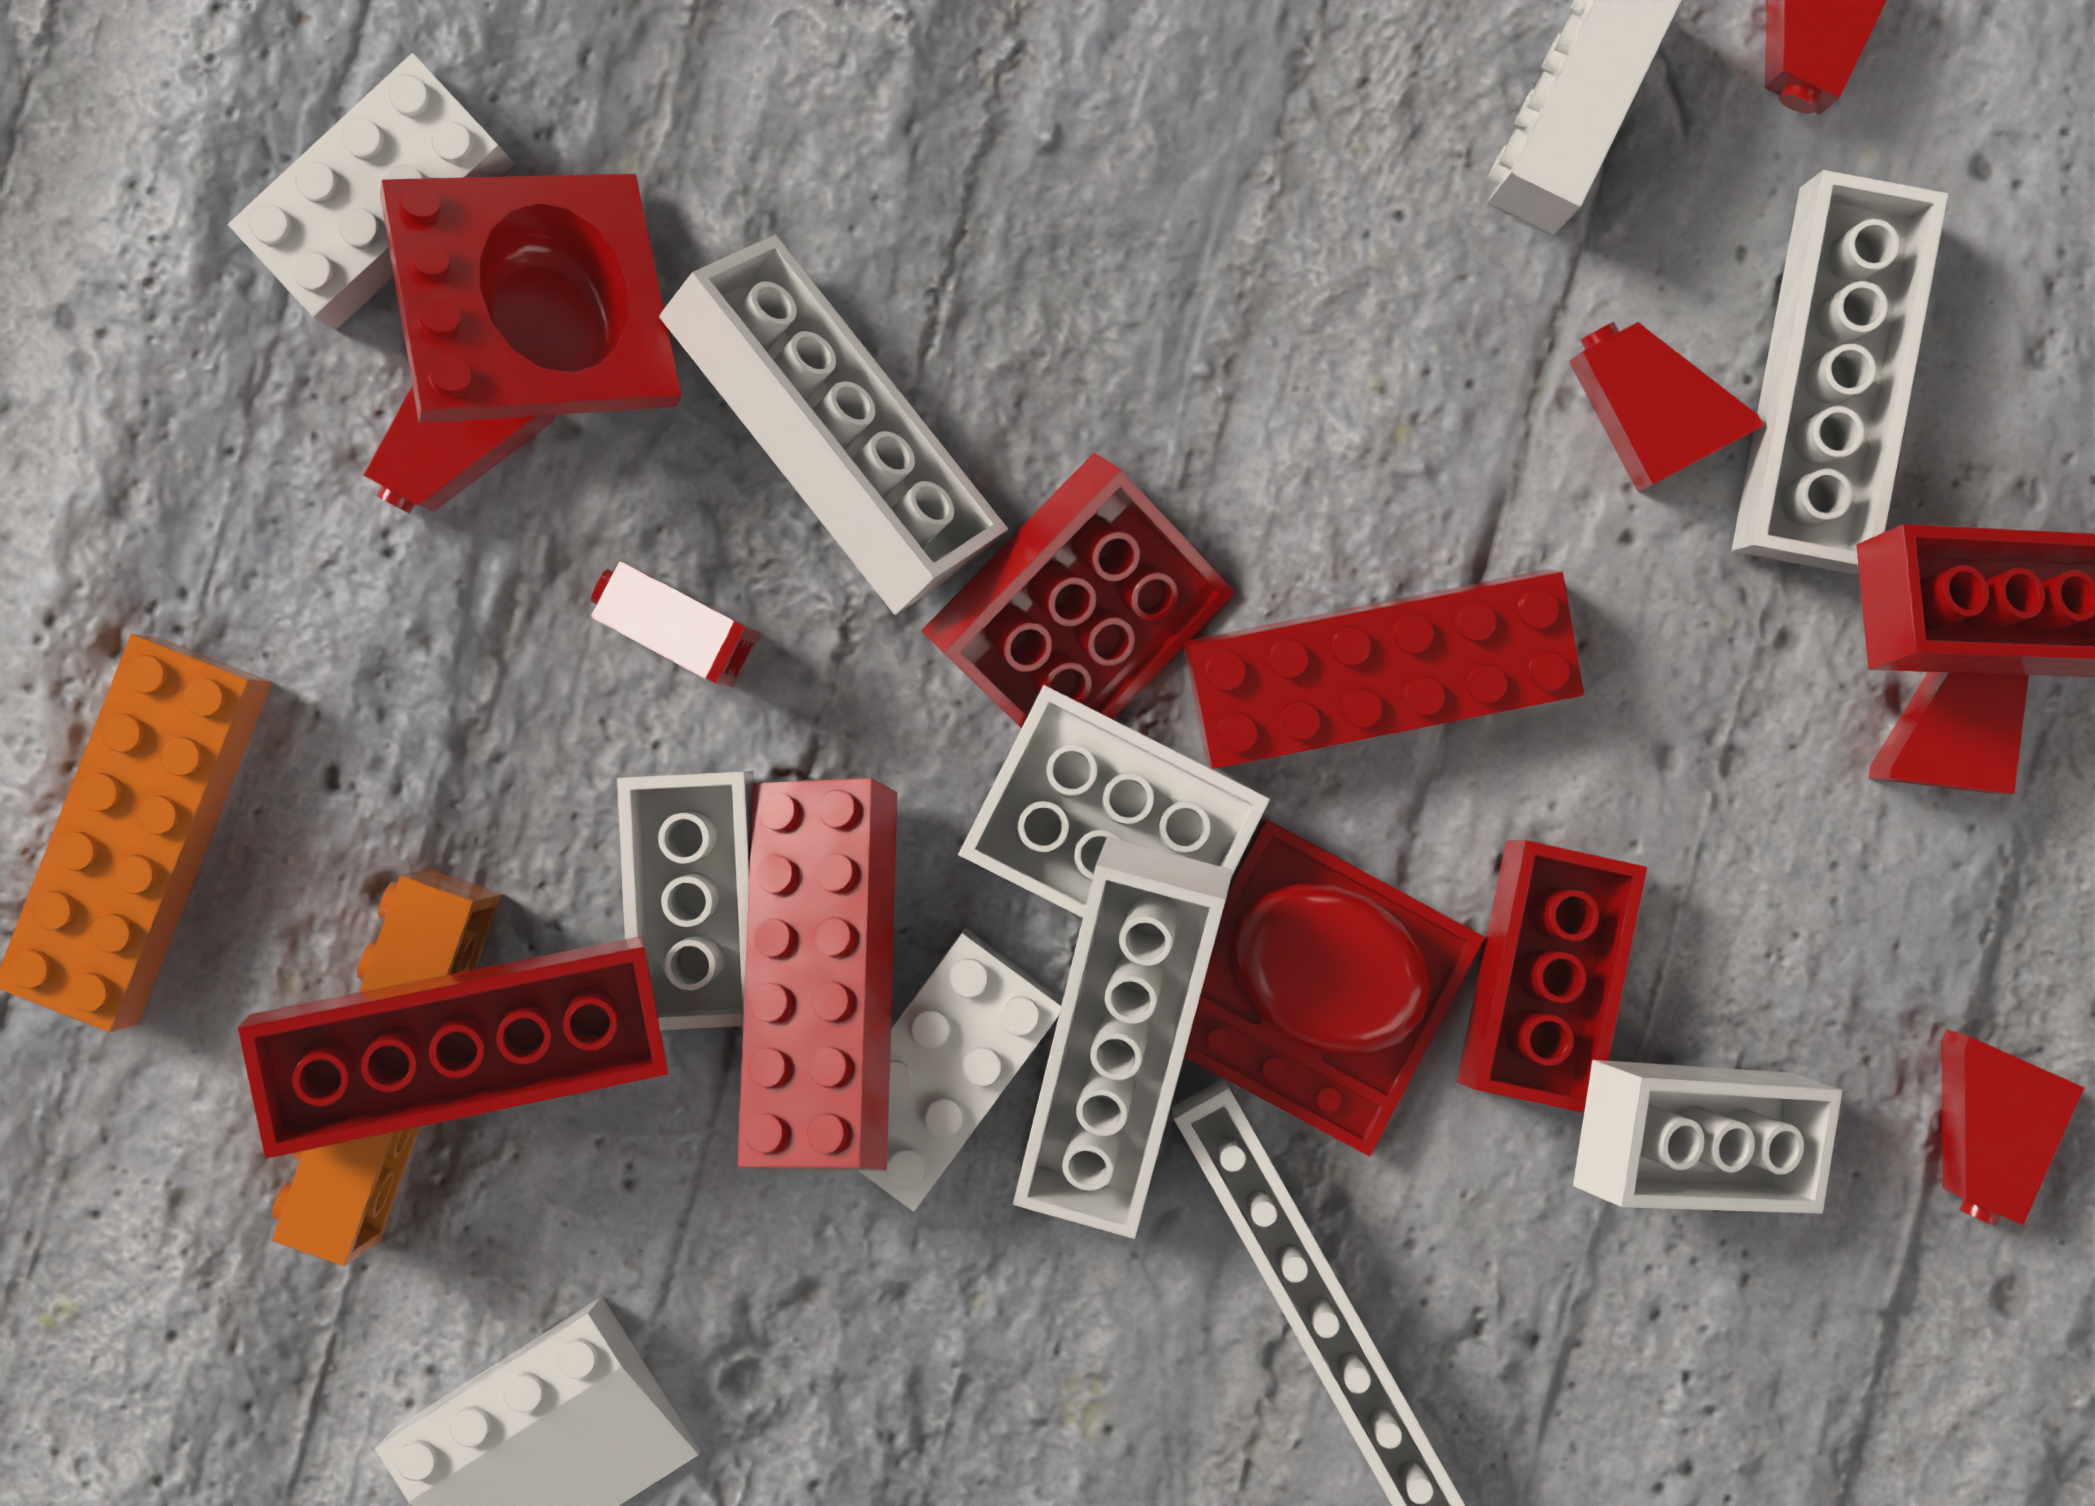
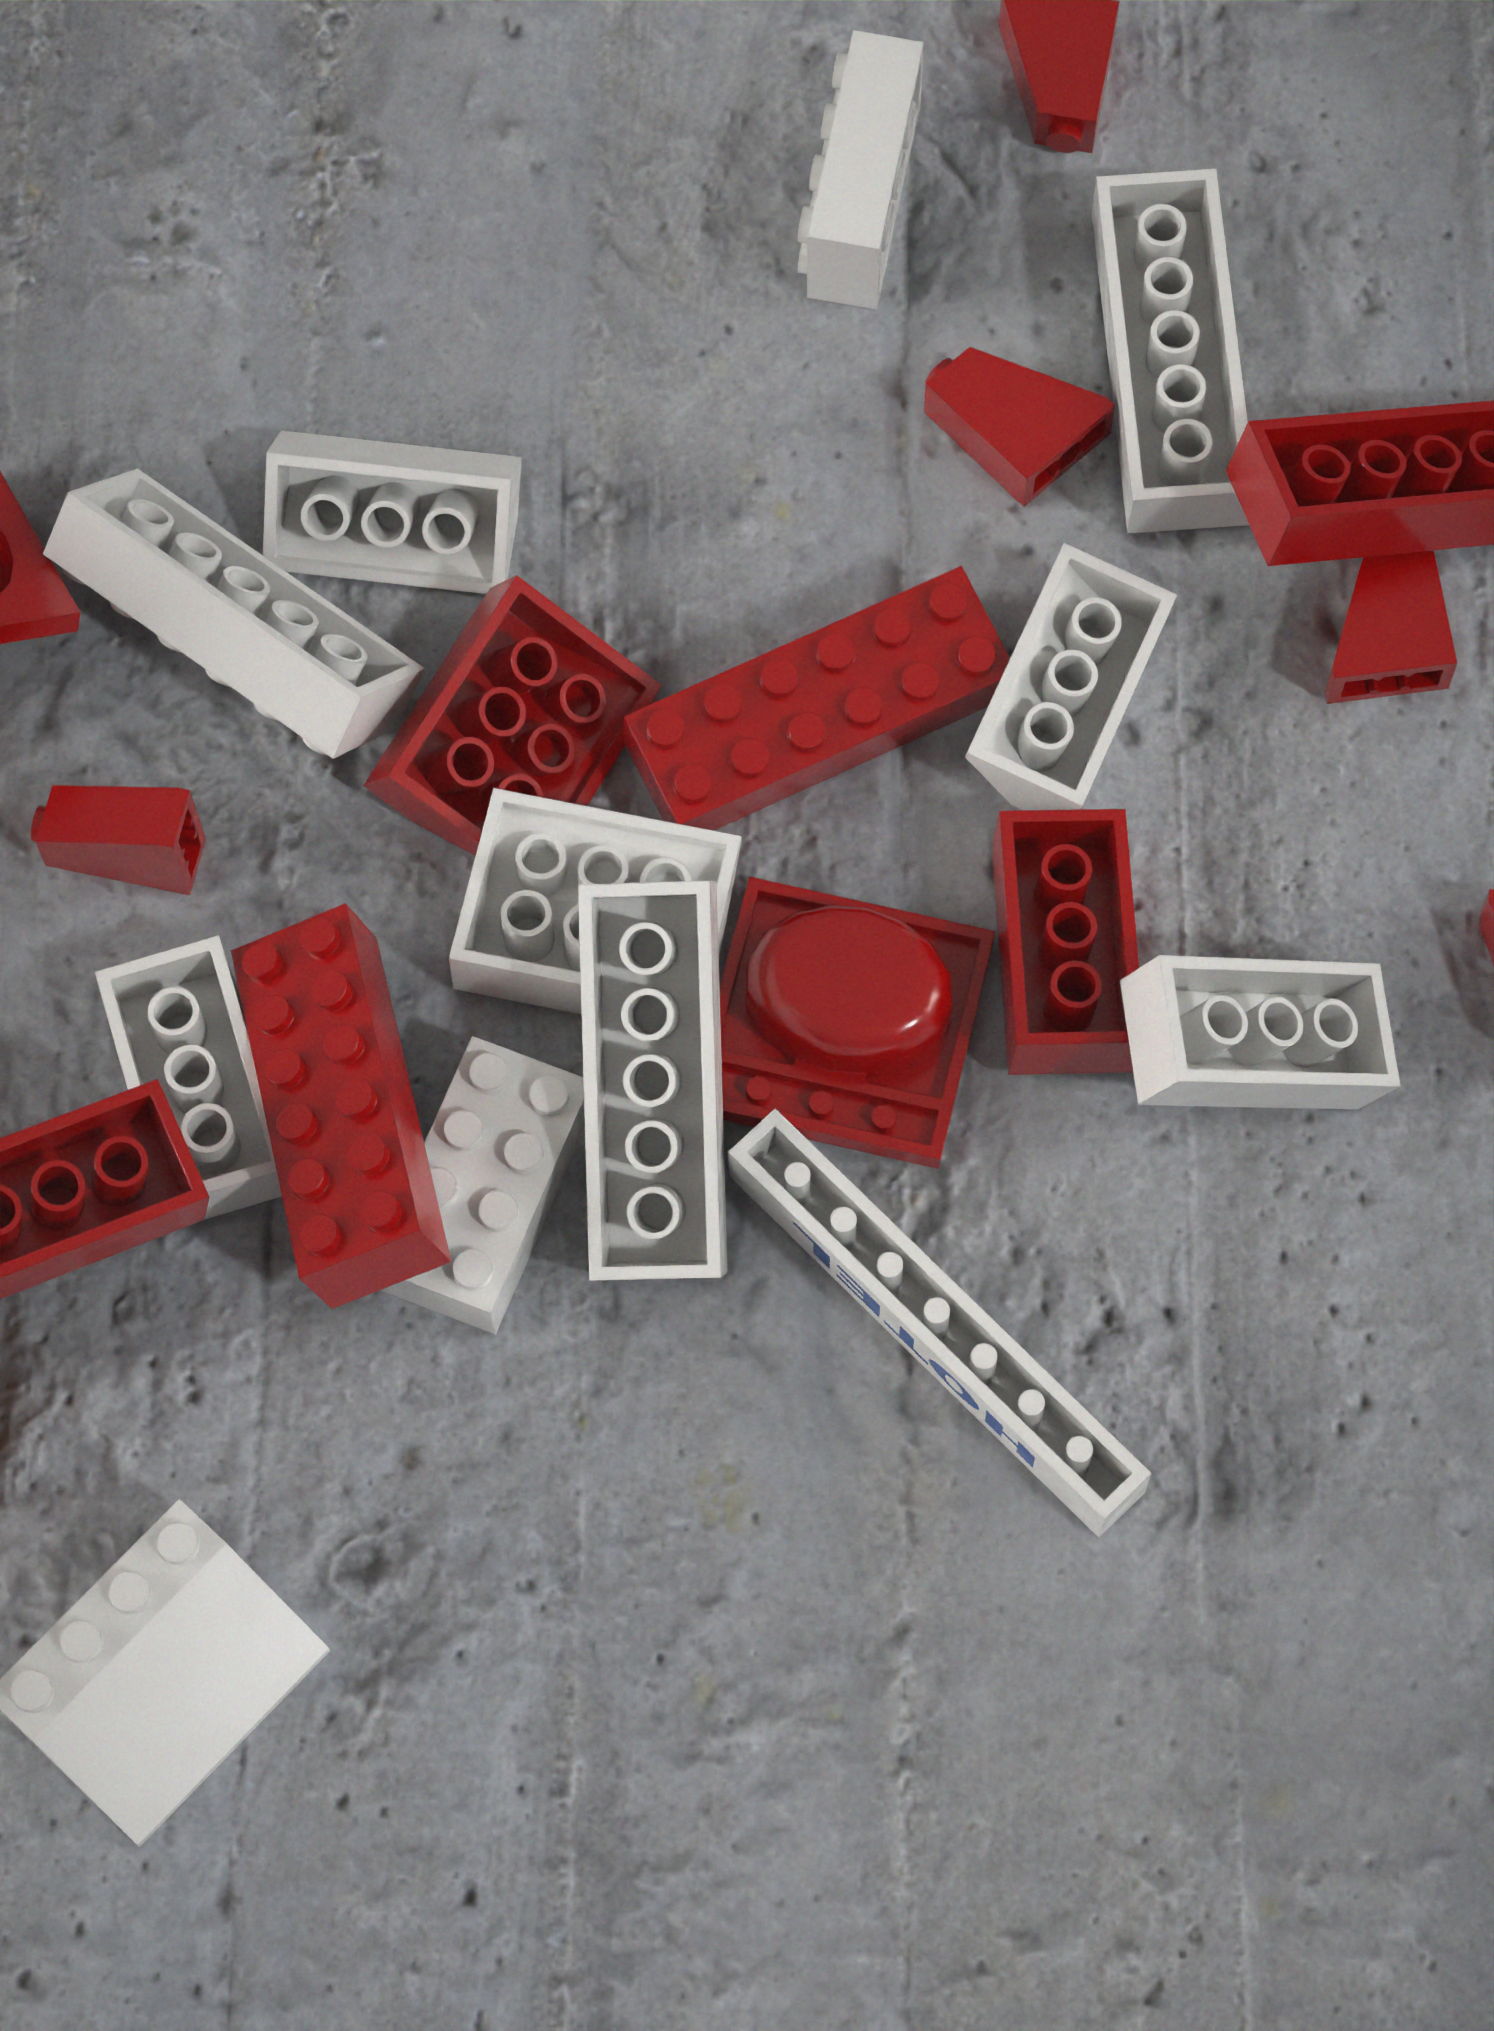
camera: 10 degrees left, 20 degrees down
none -> white slope [263,430,522,594]
none -> white slope [965,543,1177,810]

